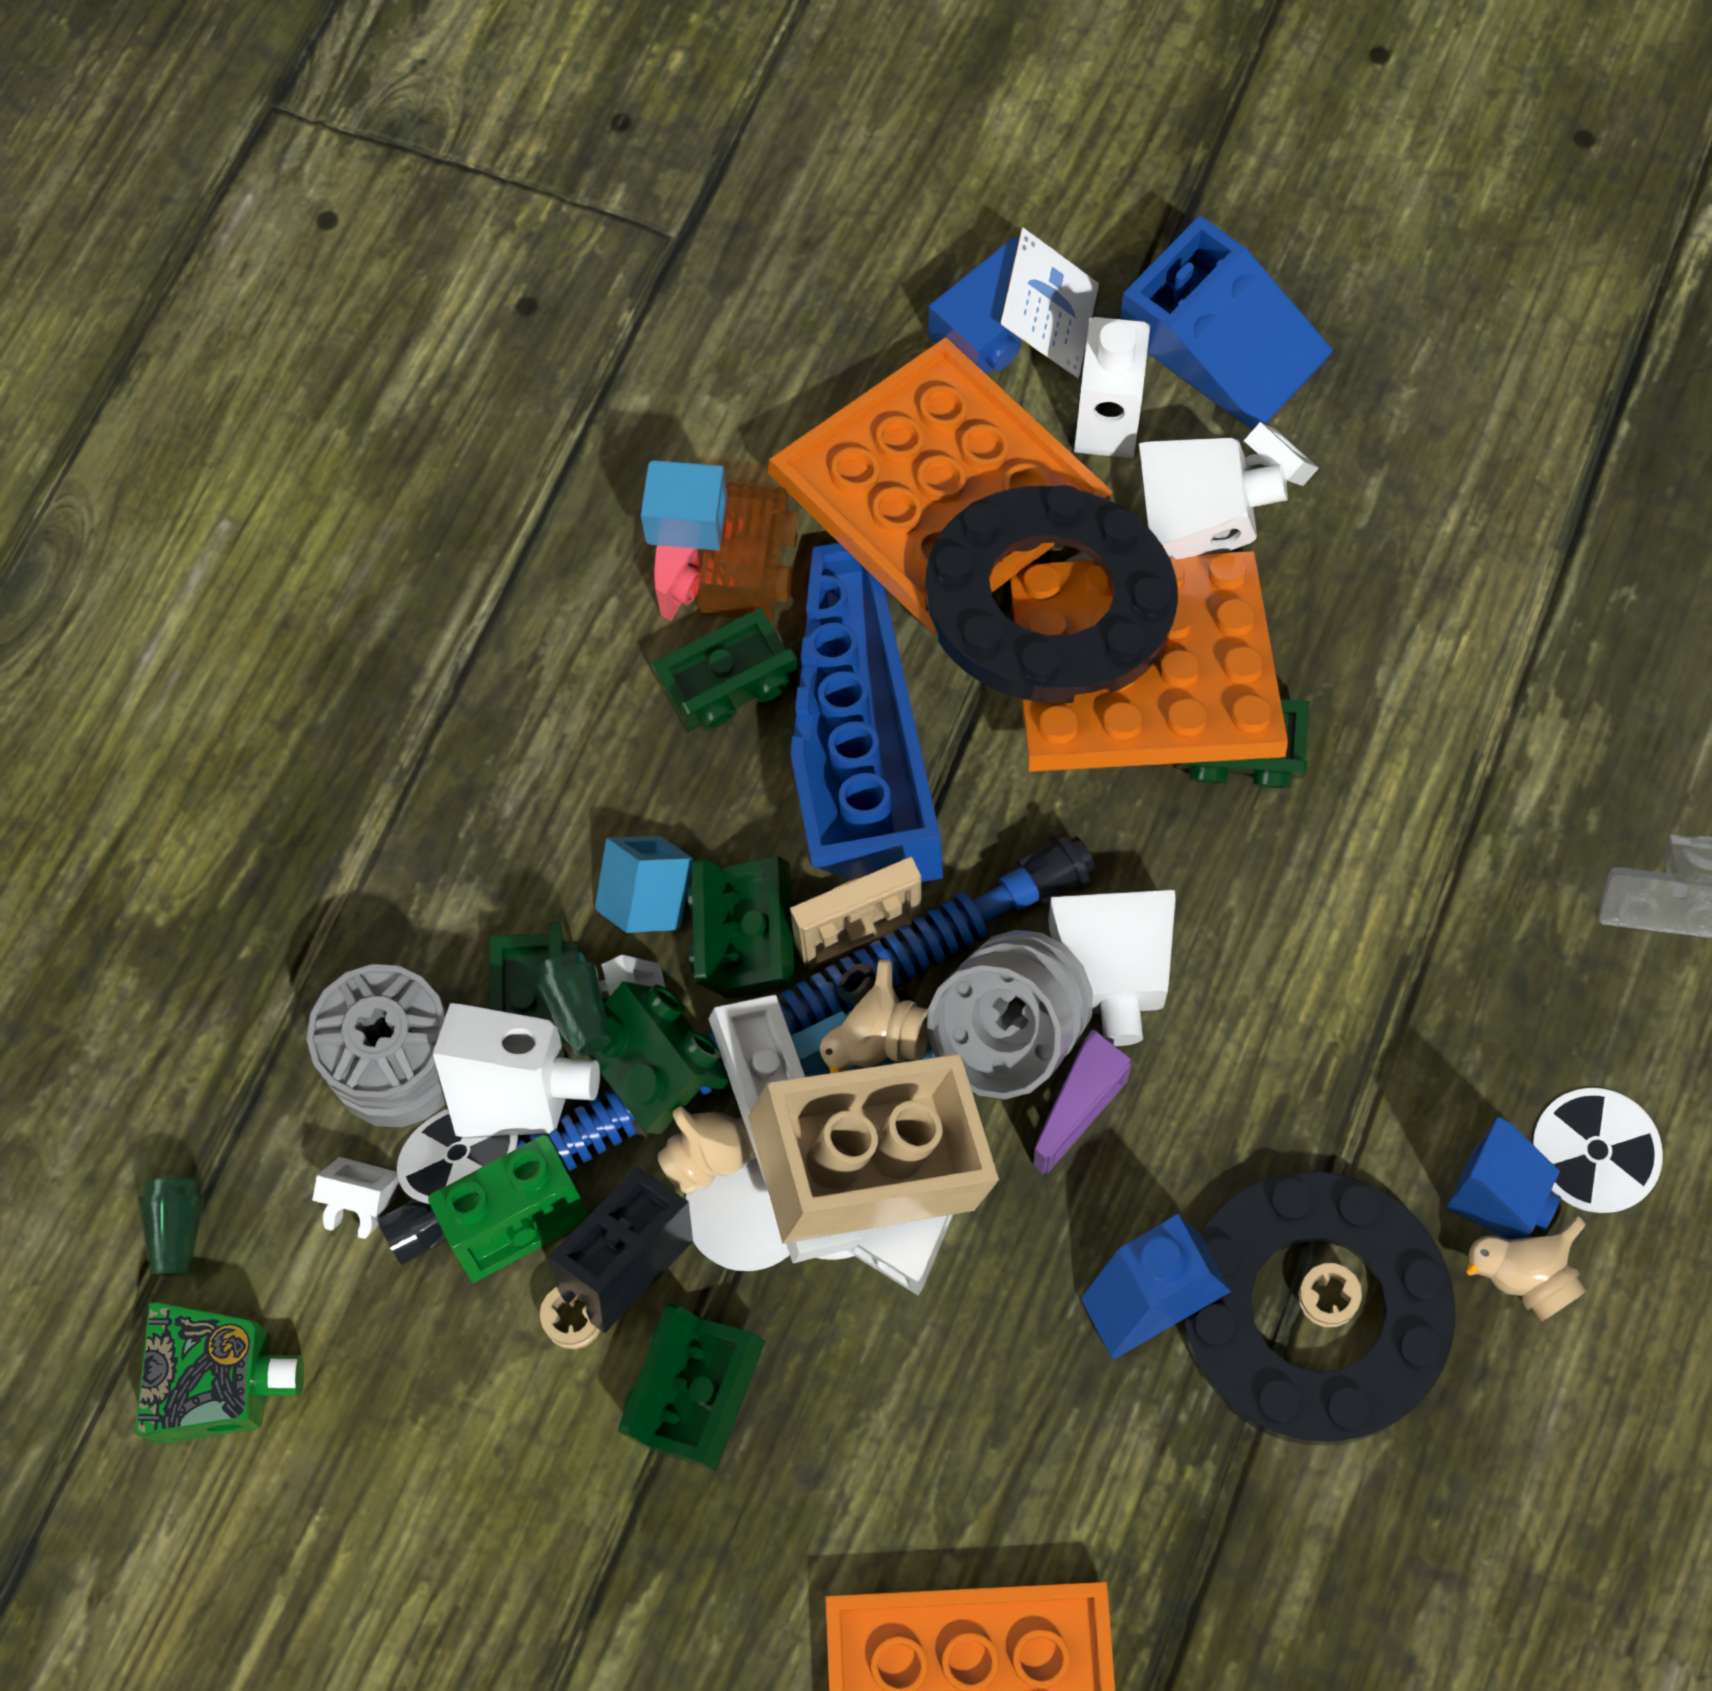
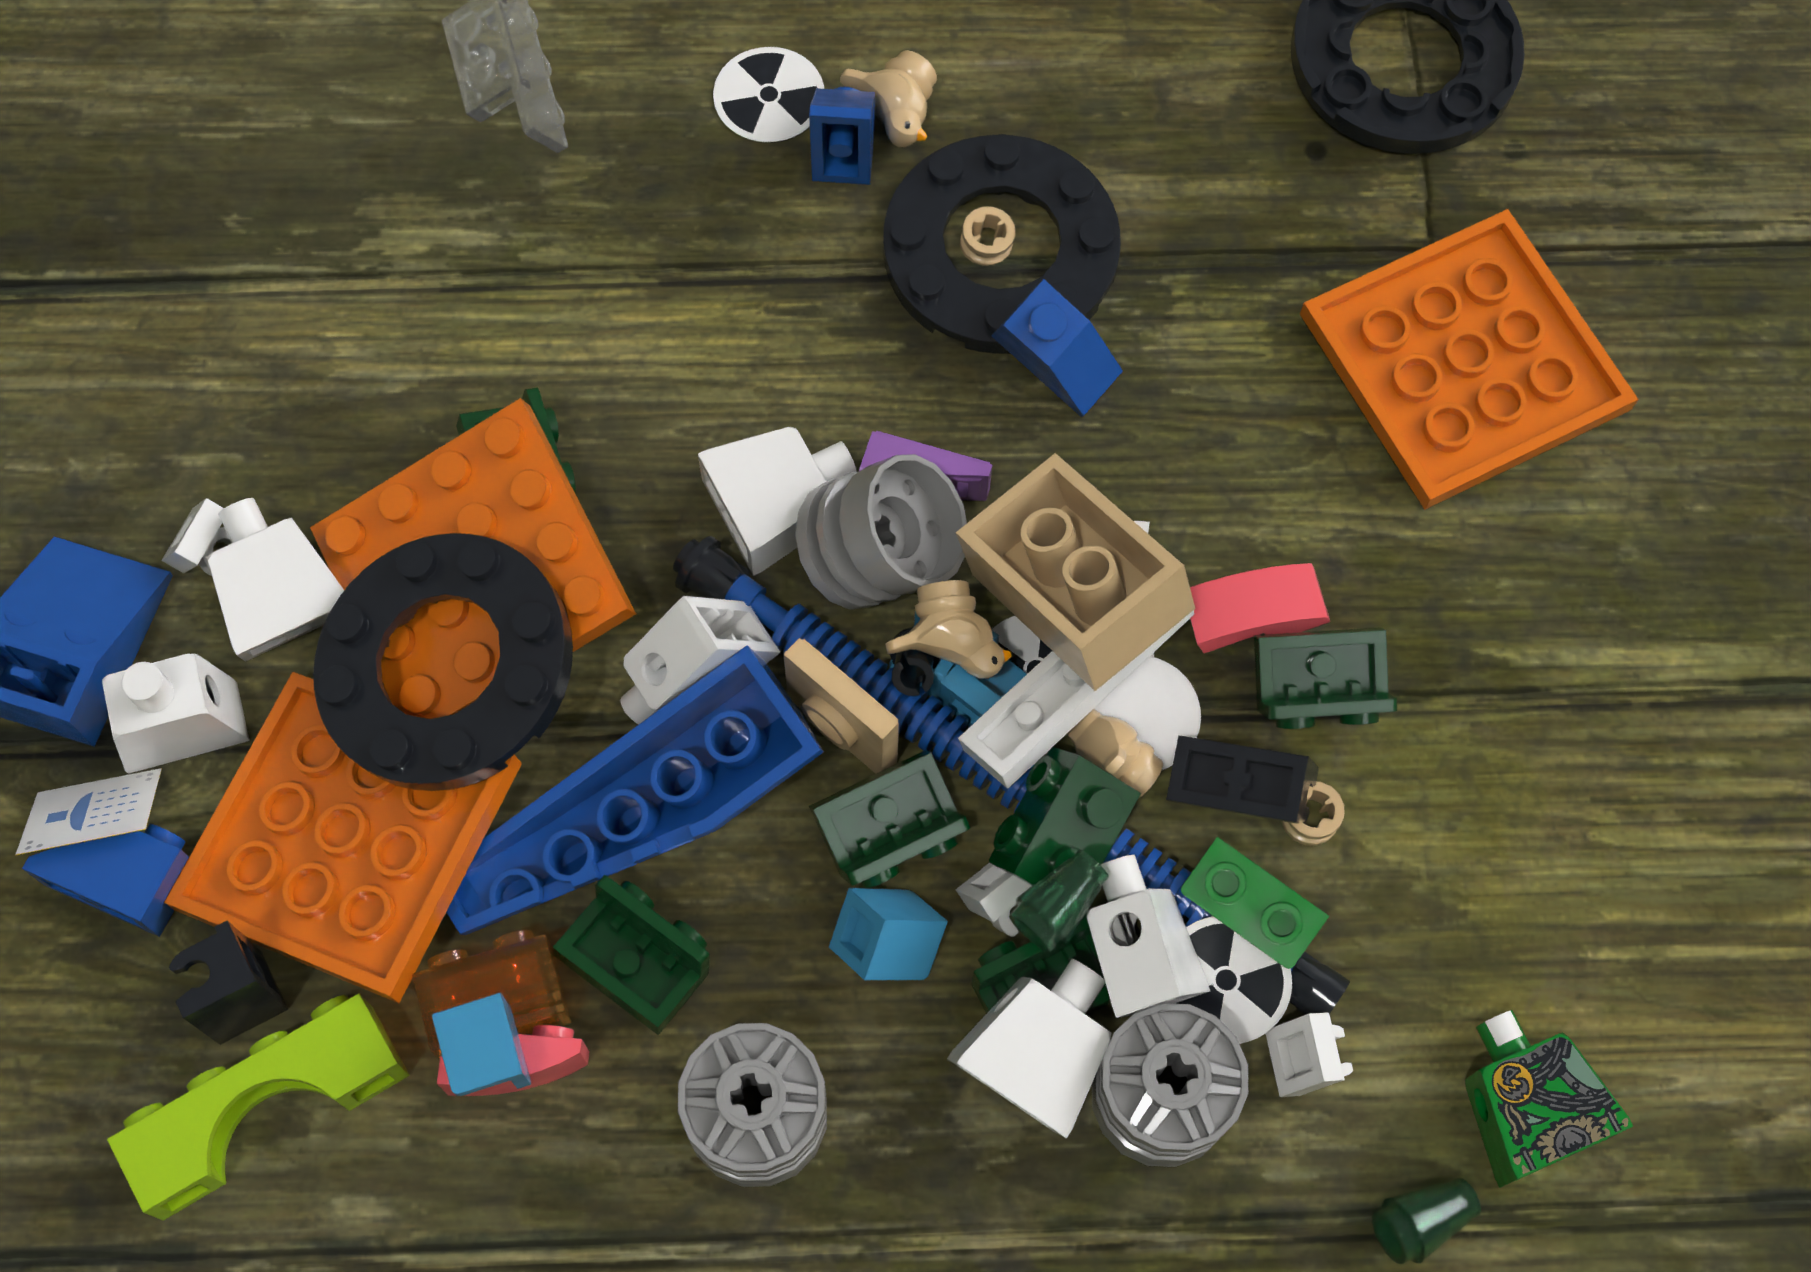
camera: 120 degrees left, 0 degrees up
none -> lime arch [107,993,410,1221]
none -> black hinge [169,920,289,1045]
none -> white torso [620,596,780,725]
none -> light grey wheel [678,1023,827,1187]
none -> white torso [947,959,1112,1138]
none -> coral slope [1190,563,1330,654]

